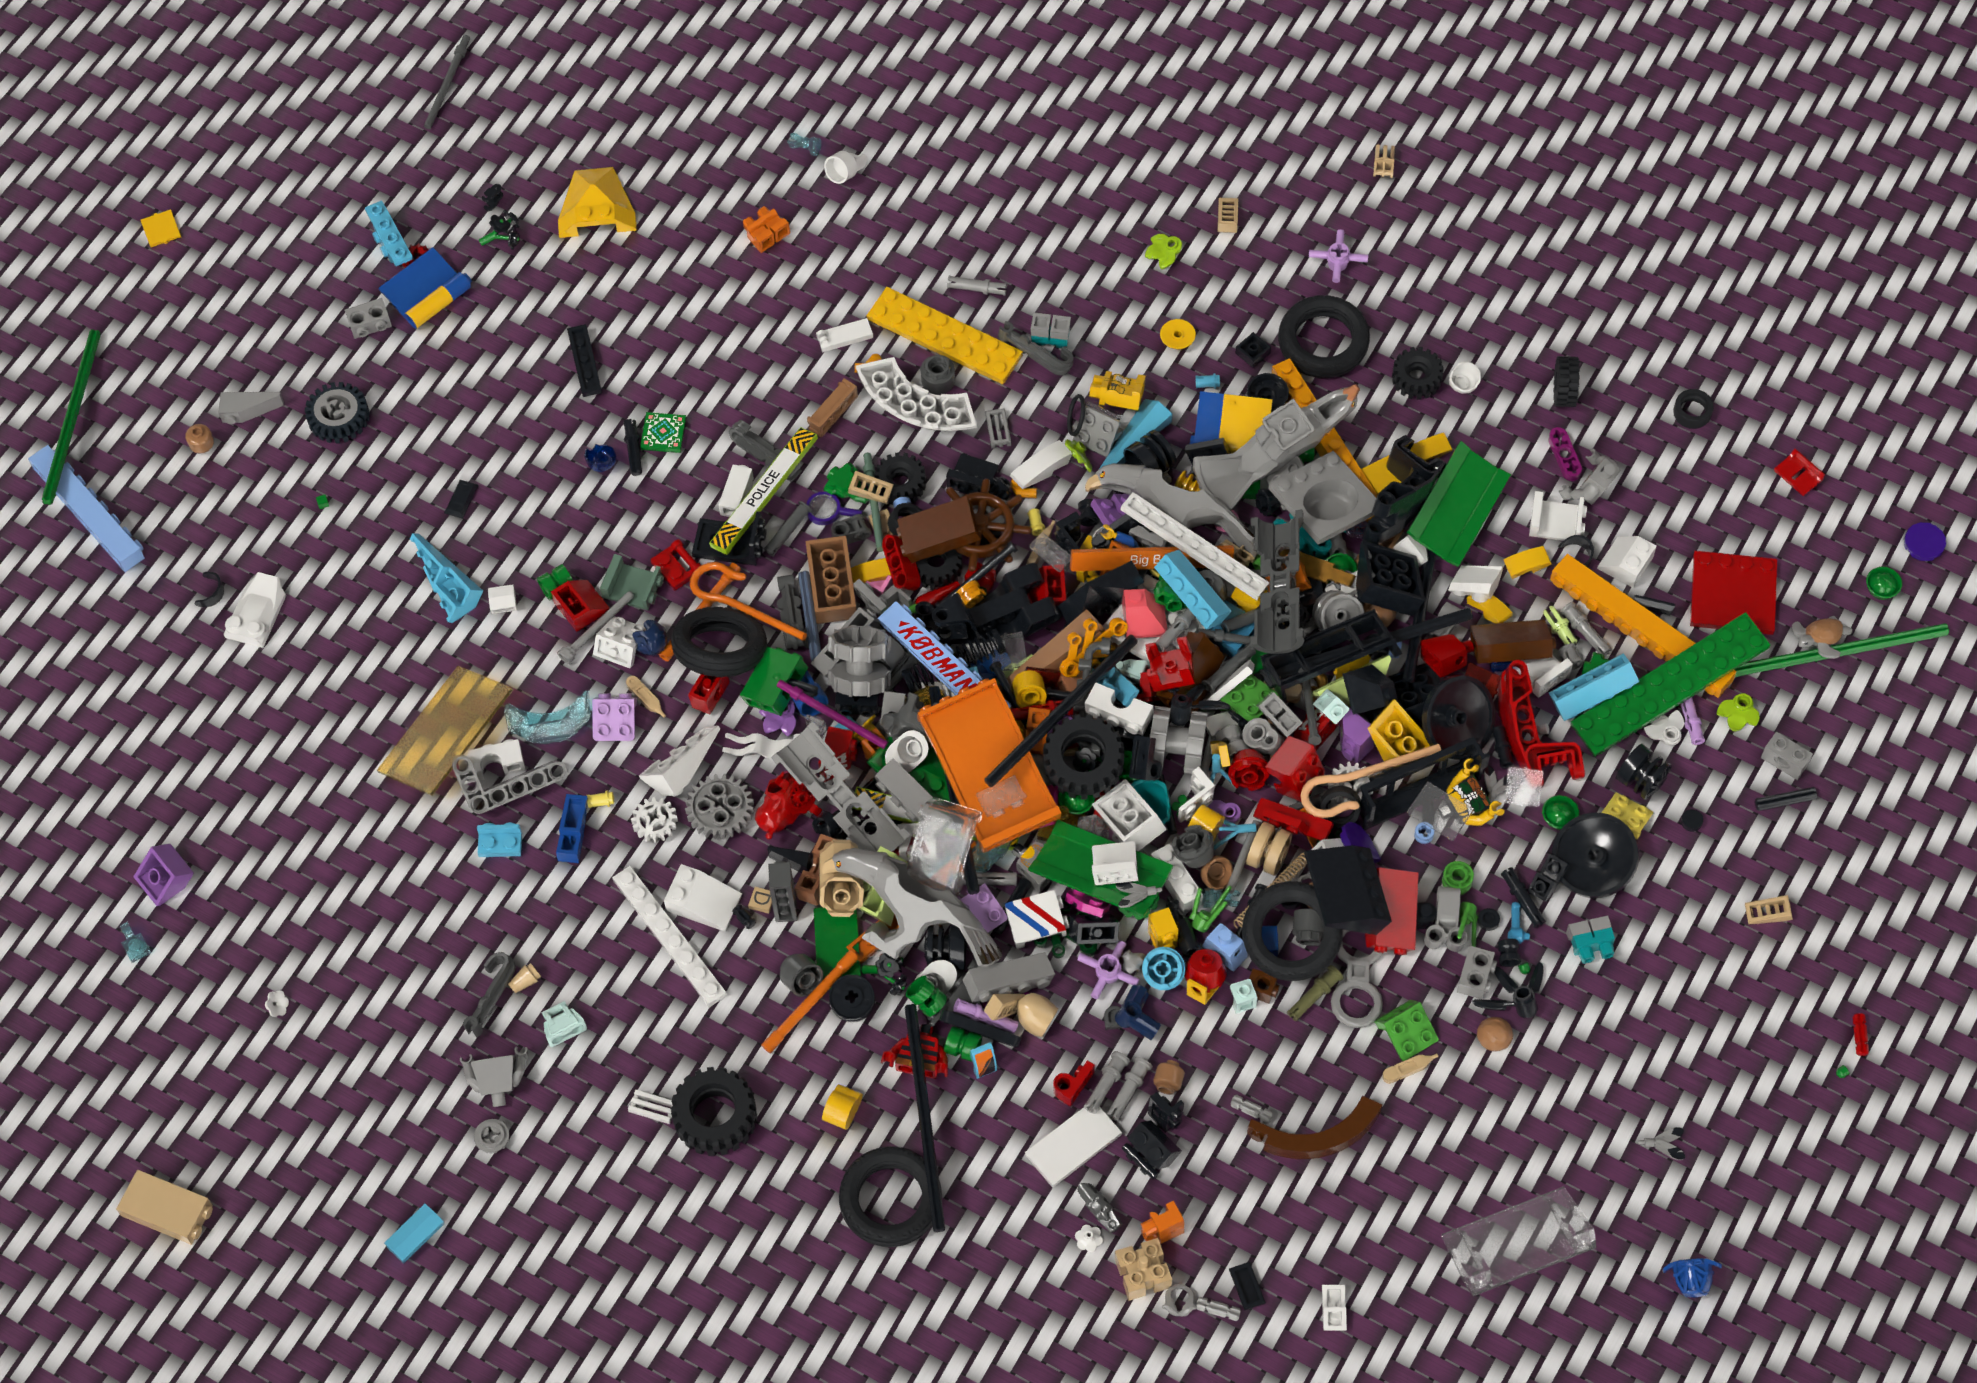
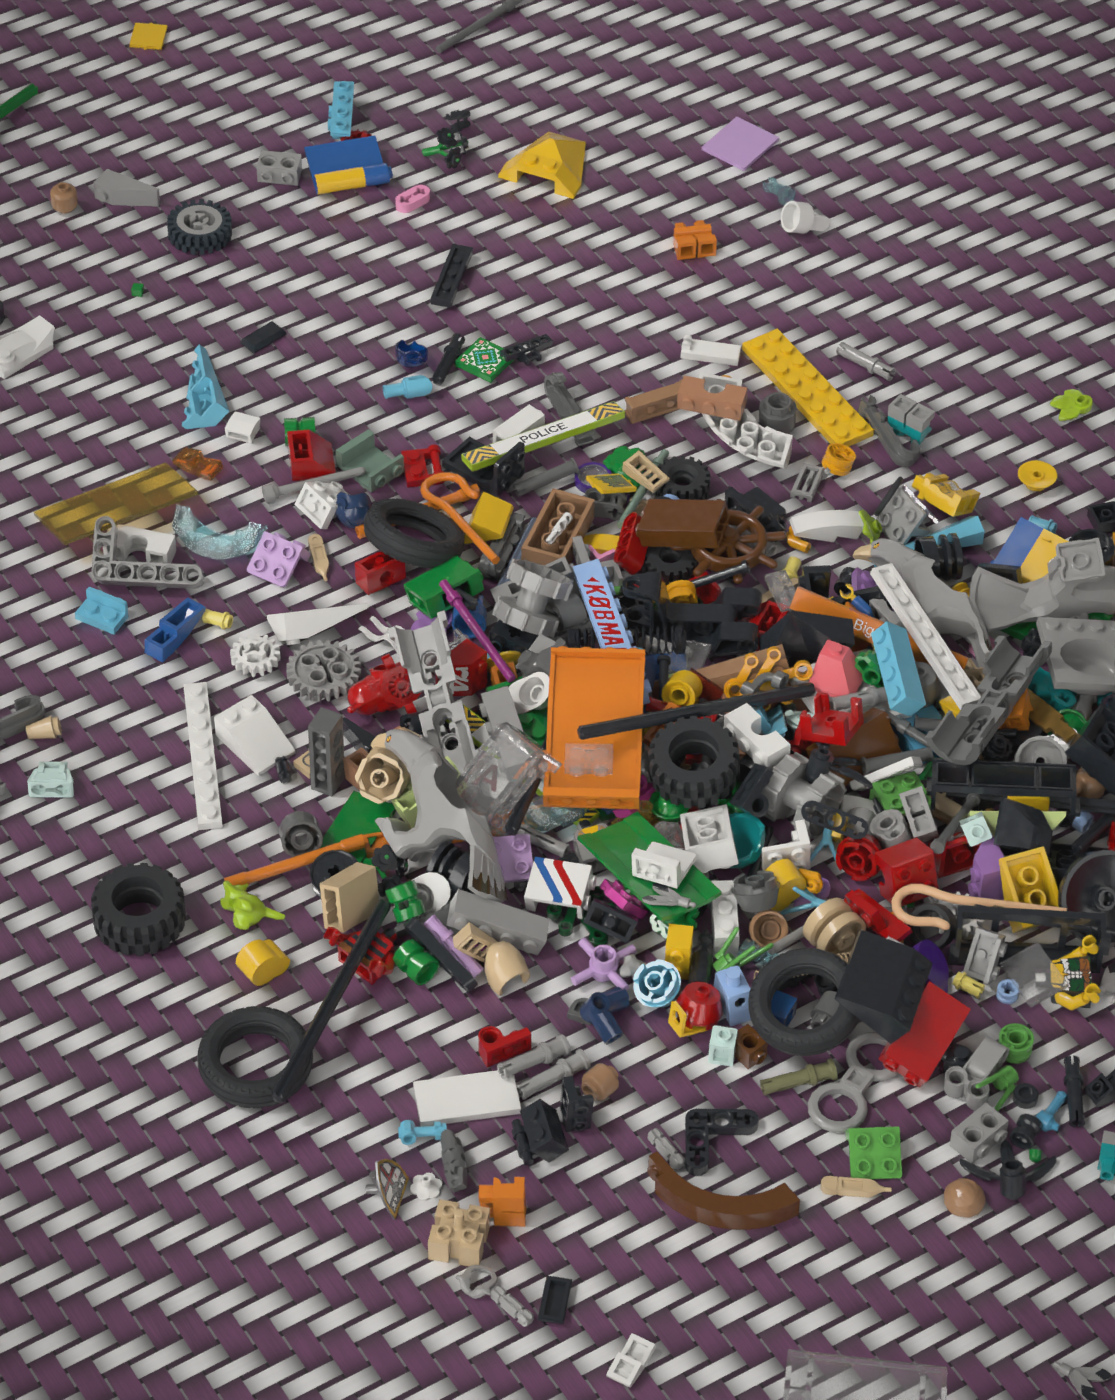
camera: 25 degrees right, 15 degrees down
white tile [628,1090,673,1124] -> none
slope [970,1042,997,1079] -> none
none -> clear orange slope [172,447,223,481]
none -> lime animal [220,881,286,930]
none -> tan brick [320,862,379,933]
none -> shield [365,1159,409,1219]
none -> medium azure arm [383,375,433,399]
none -> bright pink beam [395,185,430,213]
none -> medium azure bar [398,1120,446,1145]
none -> yellow slope [464,491,514,544]
none -> black piece [500,334,553,366]
none -> white pin [546,512,573,544]
none -> yellow piece [586,474,637,494]
none -> nougat arch [677,375,748,421]
none -> black beam [685,1108,759,1176]
none -> lavender piece [701,117,779,171]
none -> light orange arm [798,868,823,894]
none -> black beam [801,801,868,839]
none -> light orange wheel [822,443,856,476]
none -> light yellow pin [952,972,985,999]
none -> light grey bracket [963,926,1008,985]

